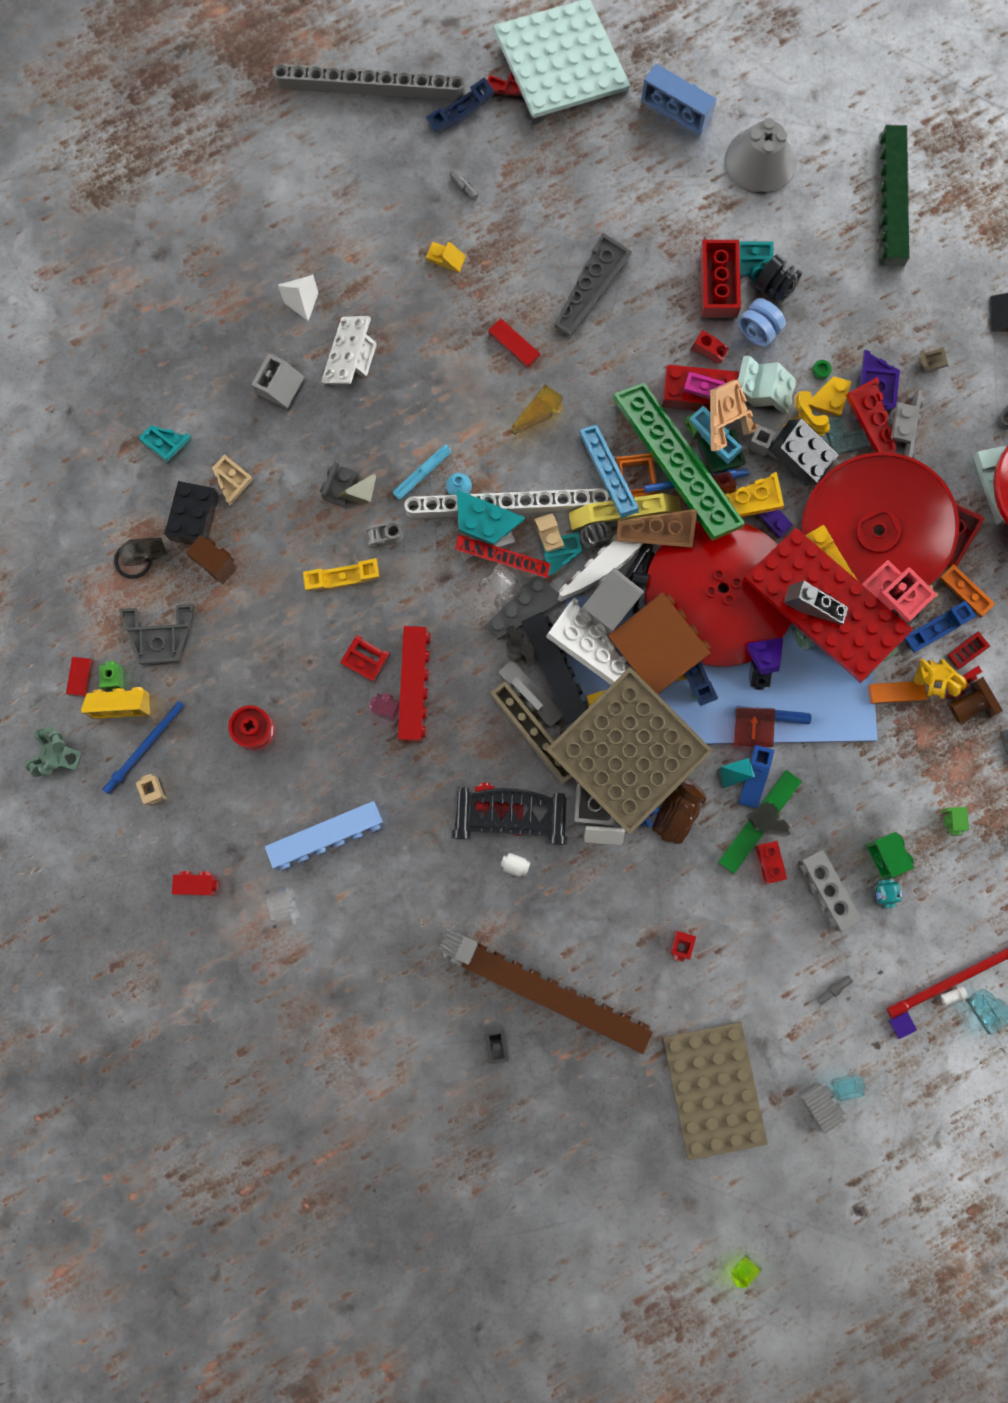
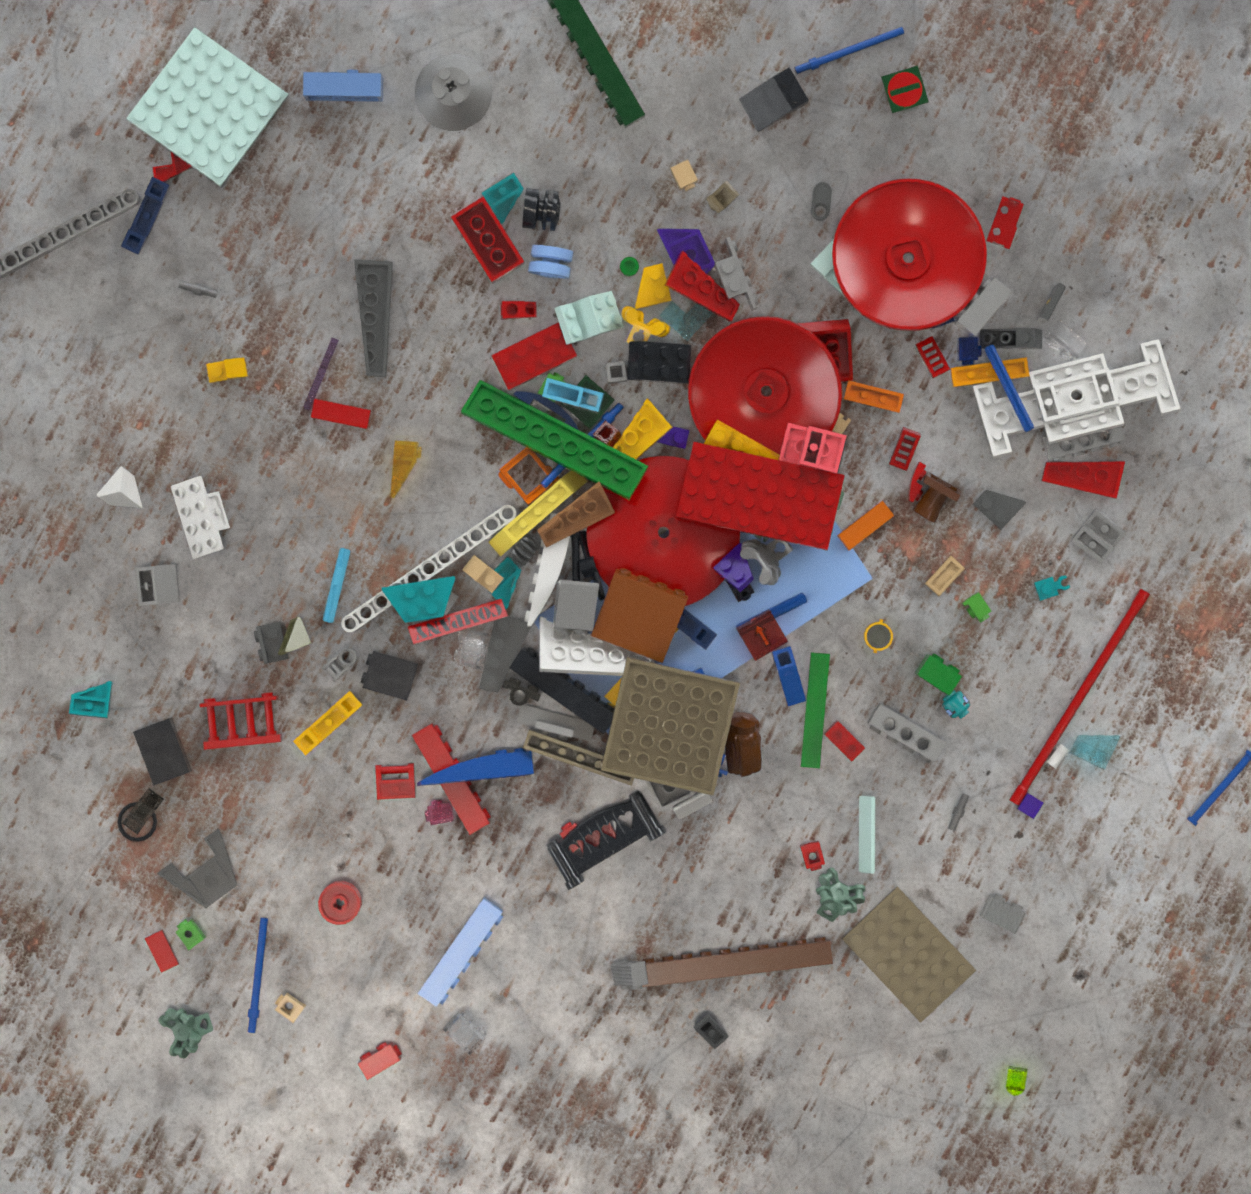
camera: 30 degrees left, 10 degrees up
yellow slope [81,687,150,719] -> none
reddish brown brick [186,535,237,585] -> none
tan wing [212,455,253,505] -> none
medium azure brick [446,473,472,495] -> none
white brick [501,853,531,877] -> none
dark azure plate [580,424,639,518] -> none
dark pink plate [683,372,725,399] -> none
light nougat wing [710,380,758,451] -> none
teal slope [716,758,755,789] -> none
clear smoke slope [746,801,791,837] -> none
teal plate [748,265,764,282] -> none
dark grey slope [784,580,848,625] -> none
clear light blue brick [831,1074,866,1102] -> none
blue slope [905,601,976,653] -> none
yellow piece [913,658,967,699] -> none
none -> red fence [199,692,282,750]
none -> clear purple bar [303,337,339,411]
none -> black brick [360,651,419,701]
none -> blue slope [417,748,534,786]
none -> dark blue slope [513,391,579,430]
none -> tan brick [670,160,698,191]
none -> light grey piece [740,539,793,585]
none -> sand green piece [816,867,865,922]
none -> light aqua slope [859,796,875,874]
none -> pearl dark grey piece [863,619,893,654]
none -> tan plate [925,555,965,597]

